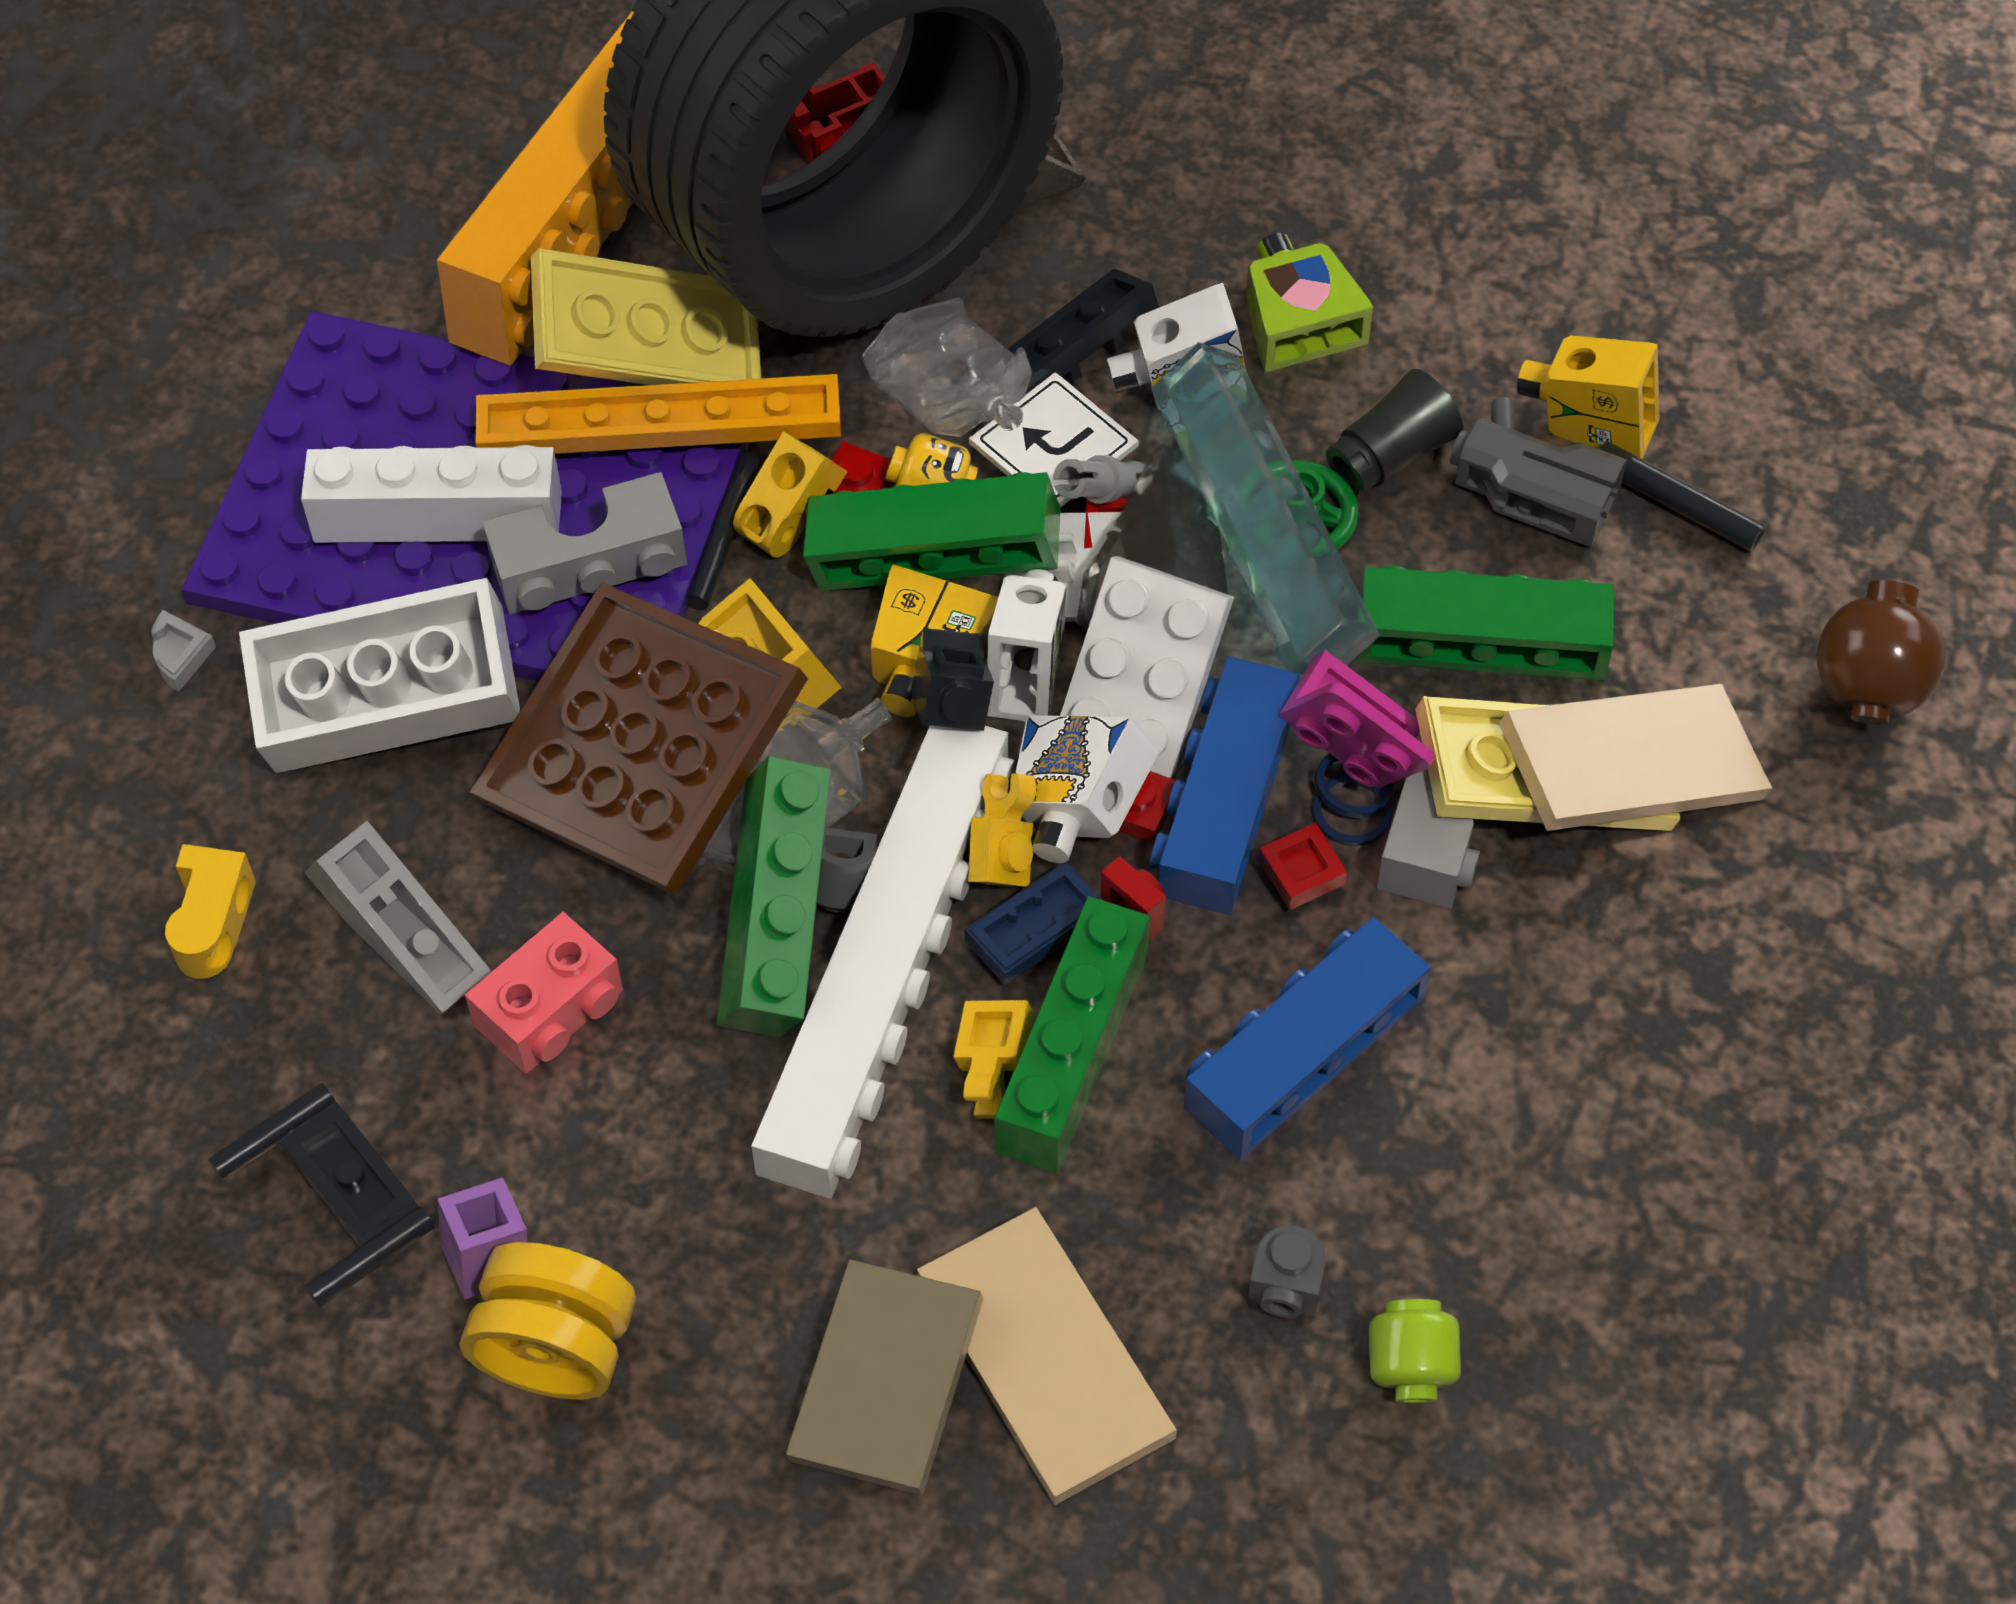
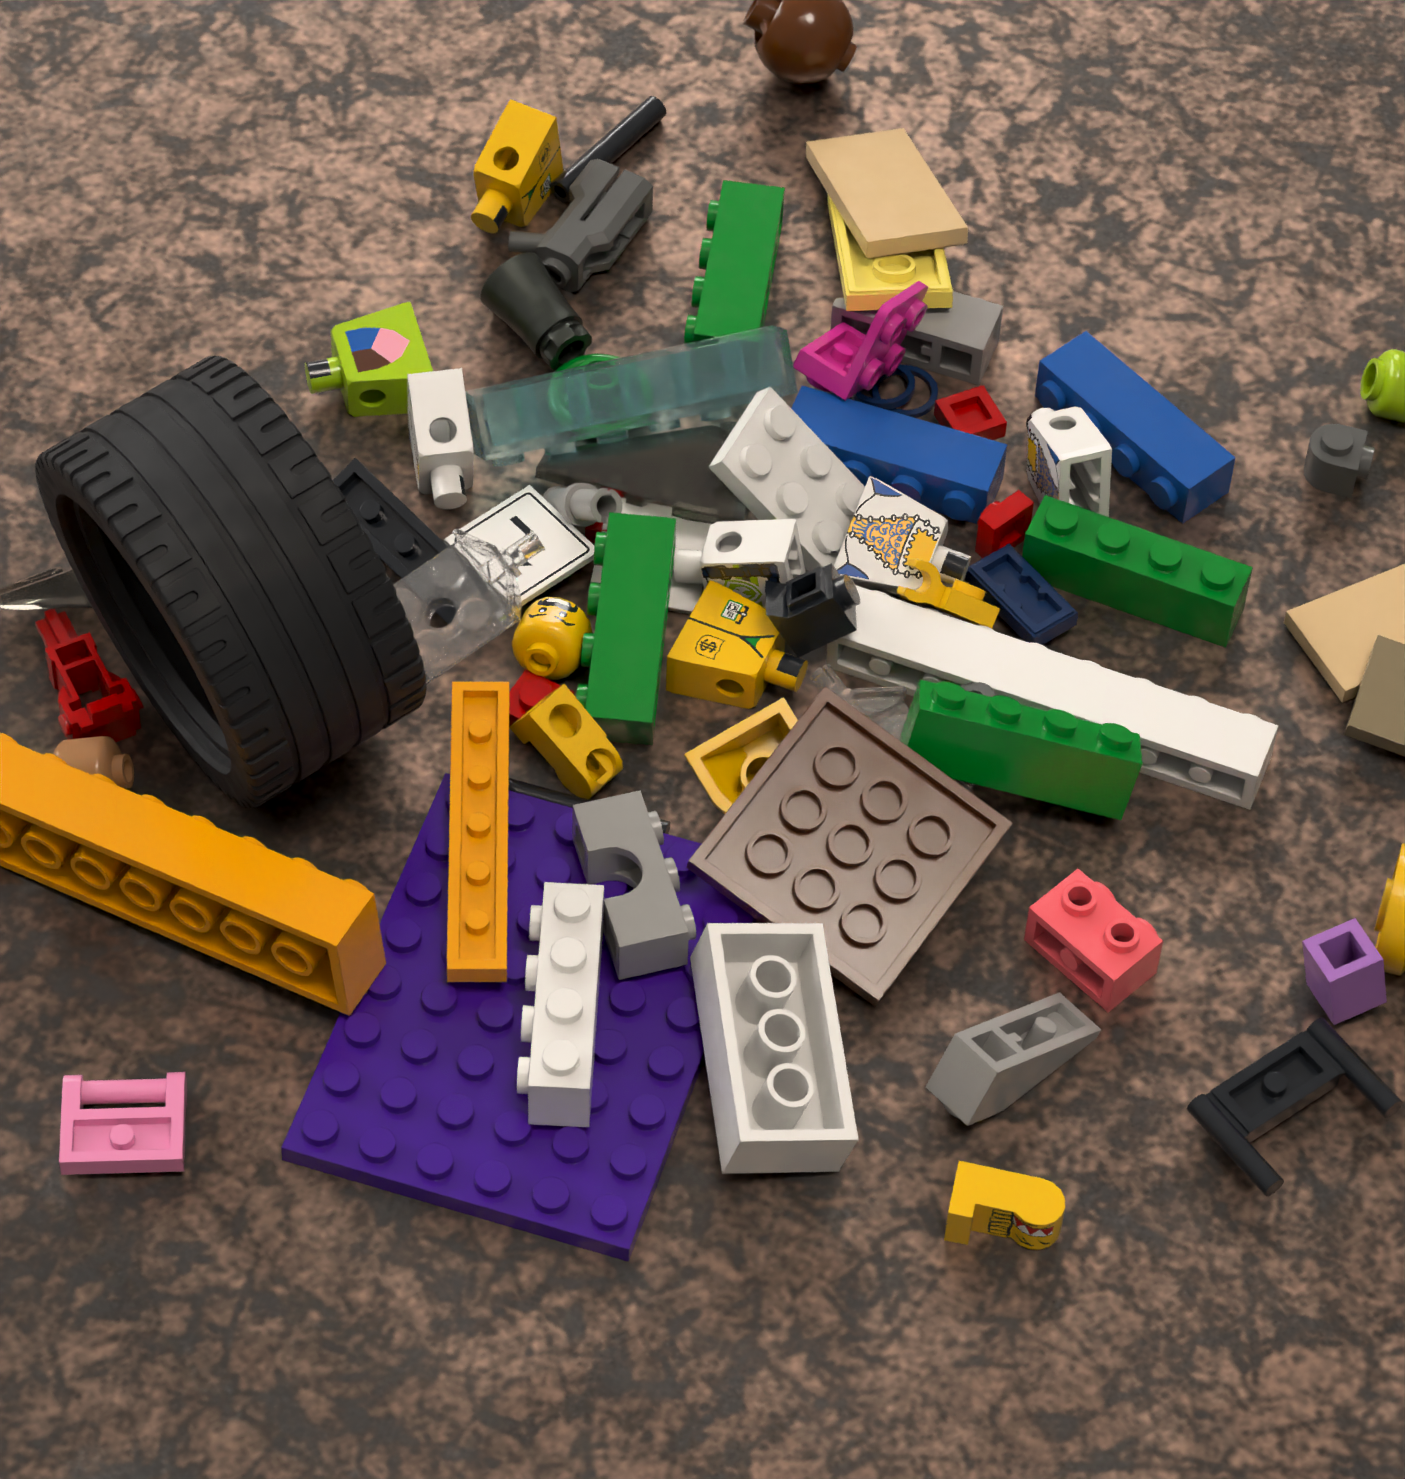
camera: 90 degrees left, 5 degrees down
light grey tile [152,610,216,692] -> none
light yellow tile [530,248,761,385] -> none
yellow plate [954,1000,1035,1119] -> none
none -> bright pink plate [59,1072,187,1175]
none -> white torso [1026,407,1112,517]

